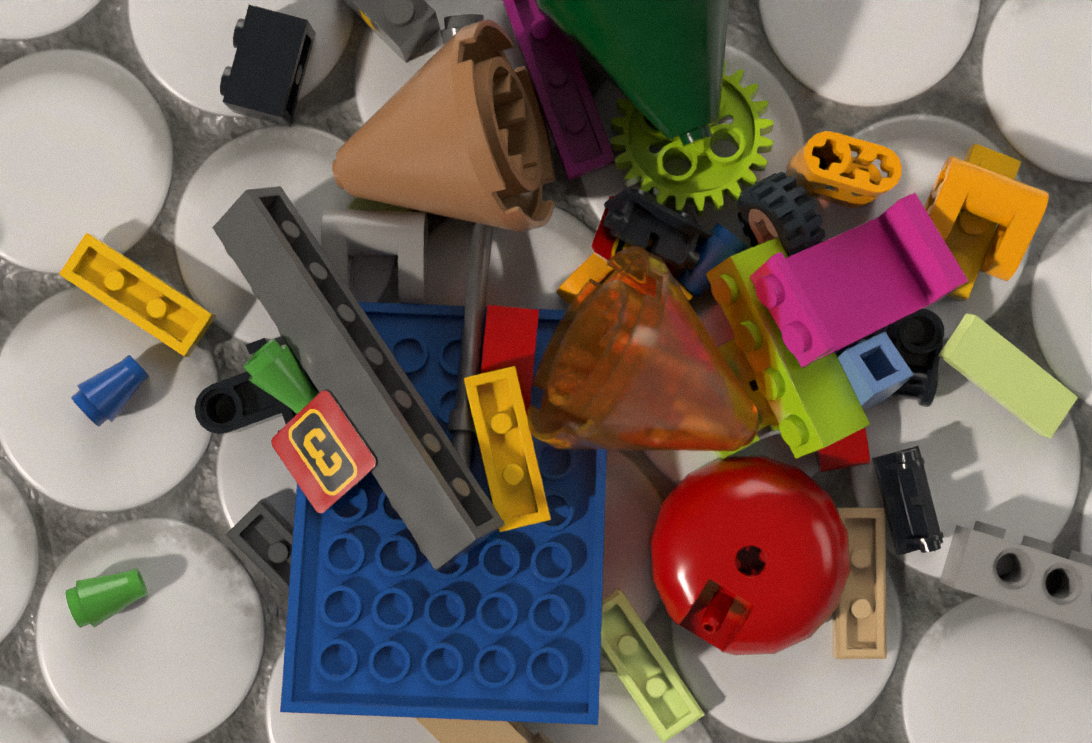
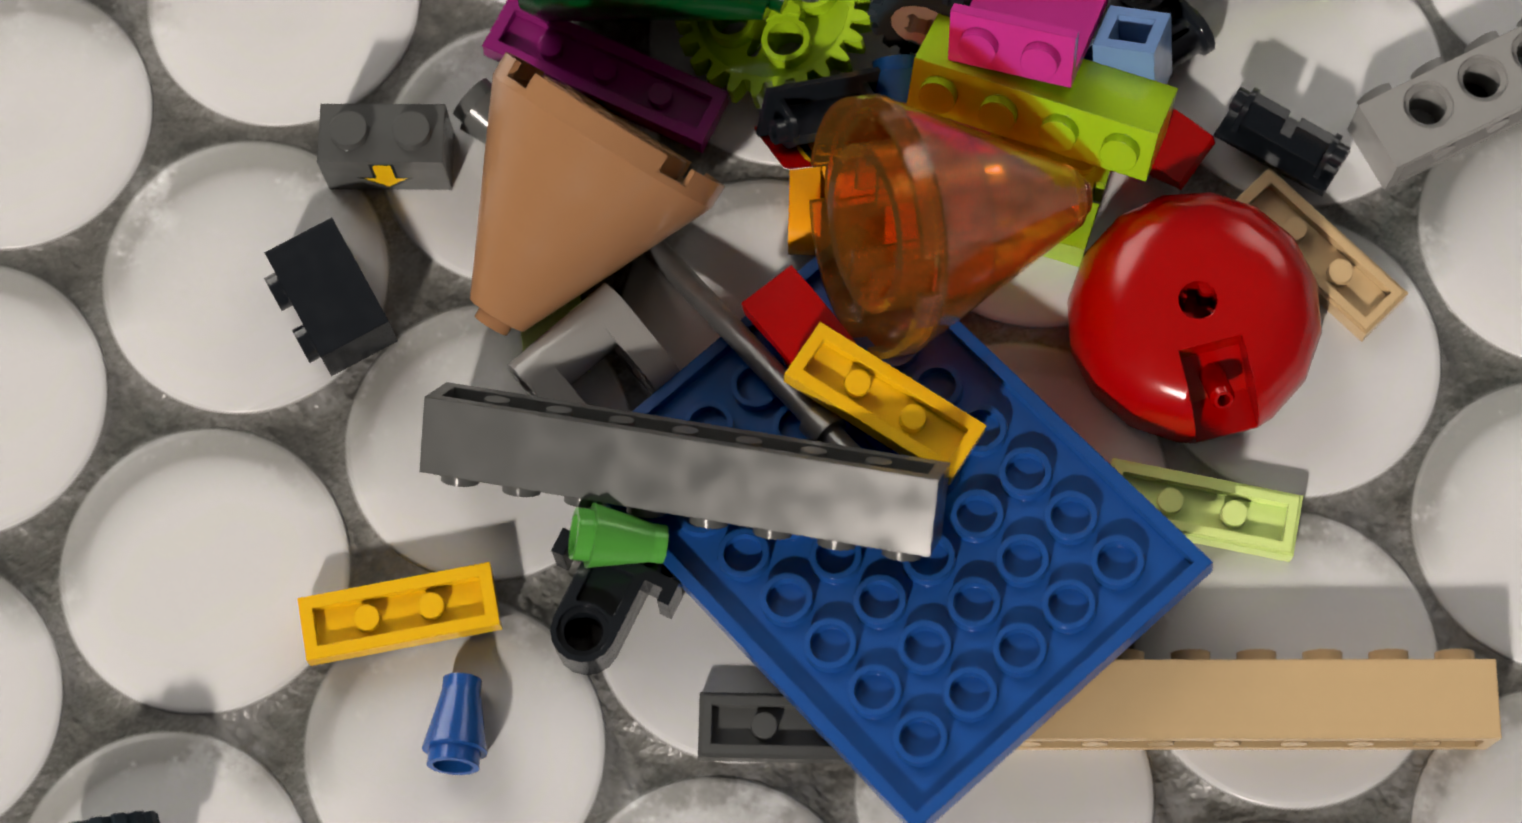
camera: 40 degrees left, 15 degrees down
sticker [271,390,376,513] -> none

